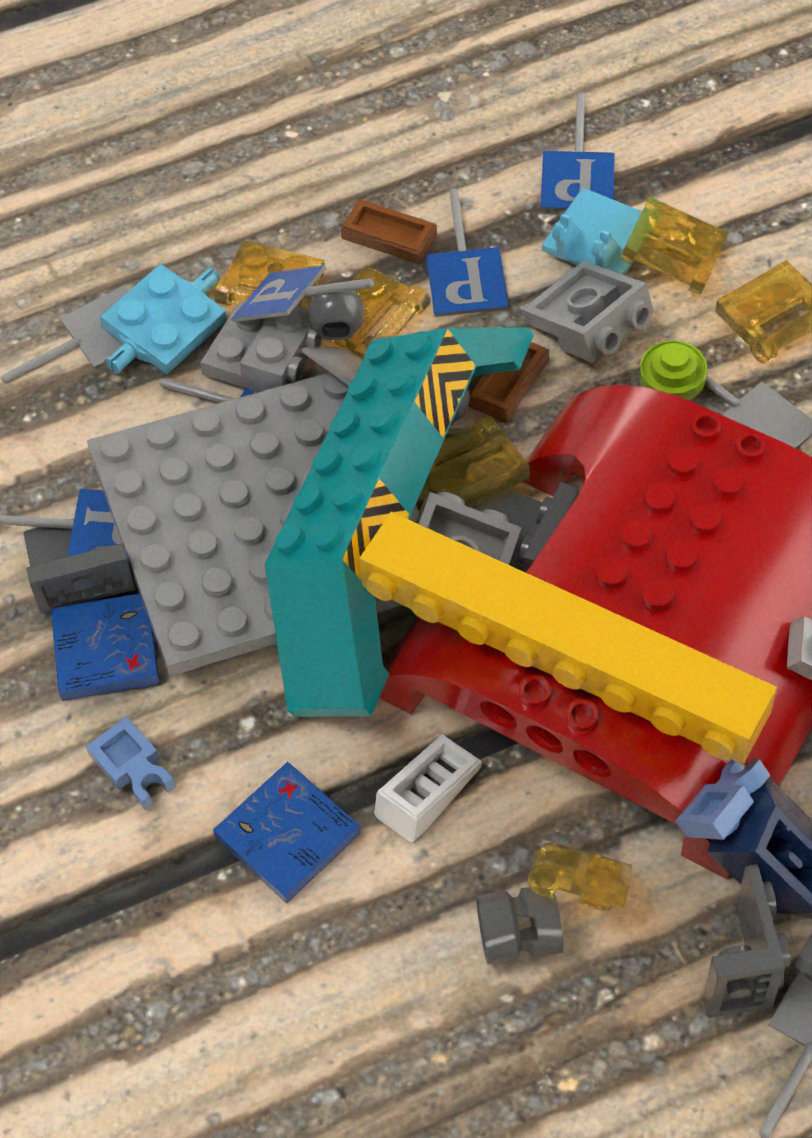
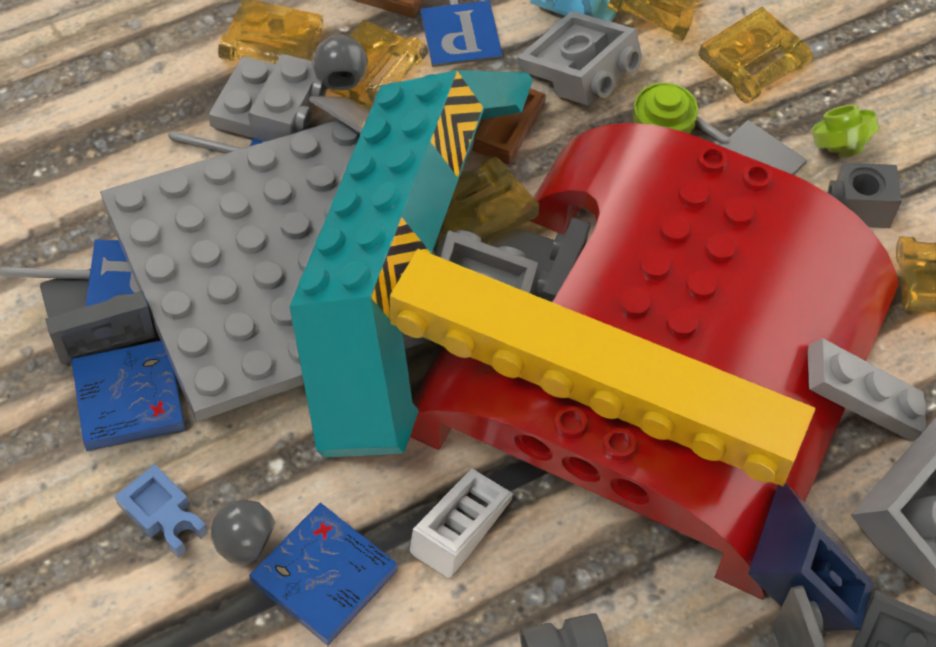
camera: 10 degrees left, 0 degrees up
light grey piece [1,285,129,383] -> none
medium azure plate [100,263,227,375] -> none
piece [231,265,374,322] -> none
clear yellow plate [528,842,632,911] -> none
medium blue plate [676,759,770,840] -> none
none -> dark grey piece [211,500,276,565]

